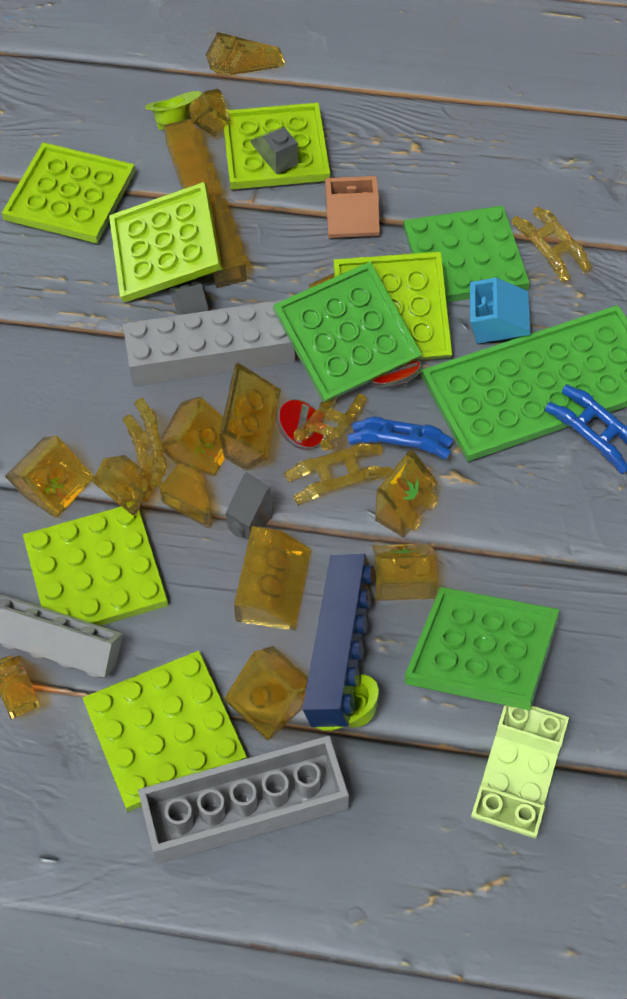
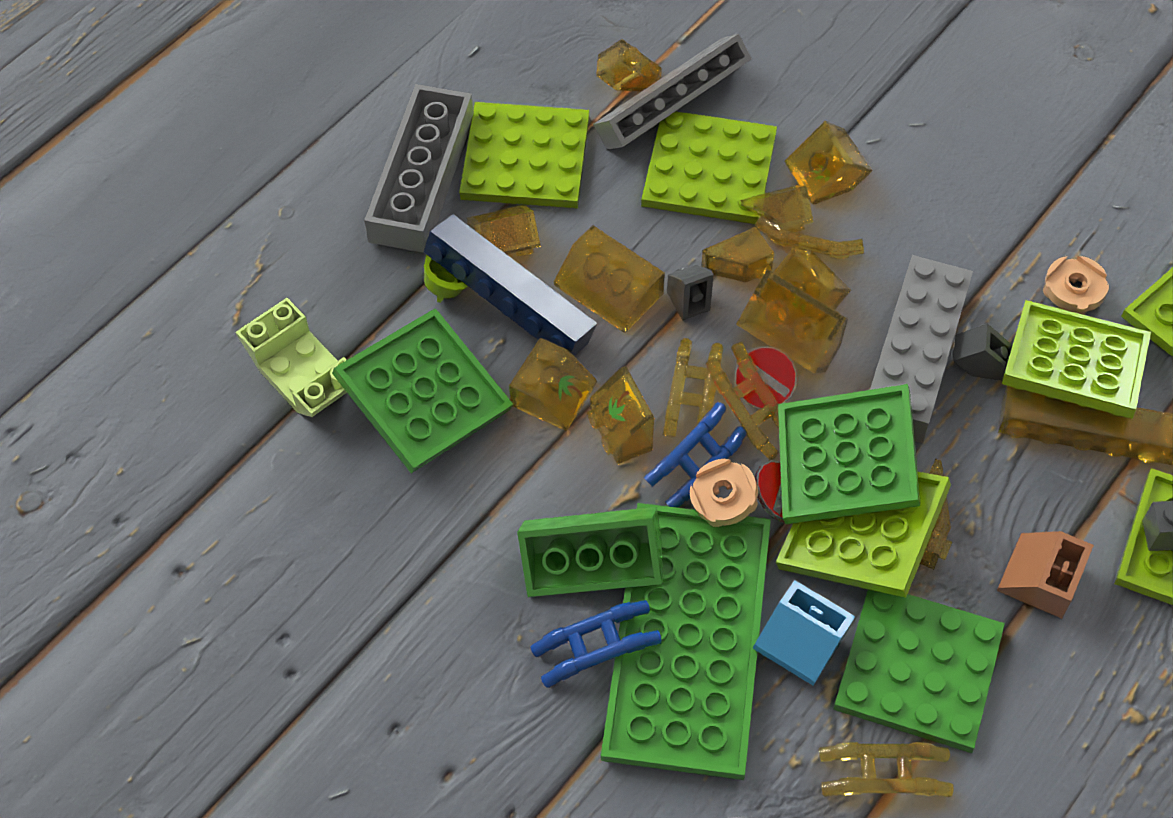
camera: 120 degrees right, 0 degrees up
none -> bright green slope [517,507,663,597]
none -> light nougat plate [690,459,758,527]
none -> light nougat plate [1043,256,1109,315]

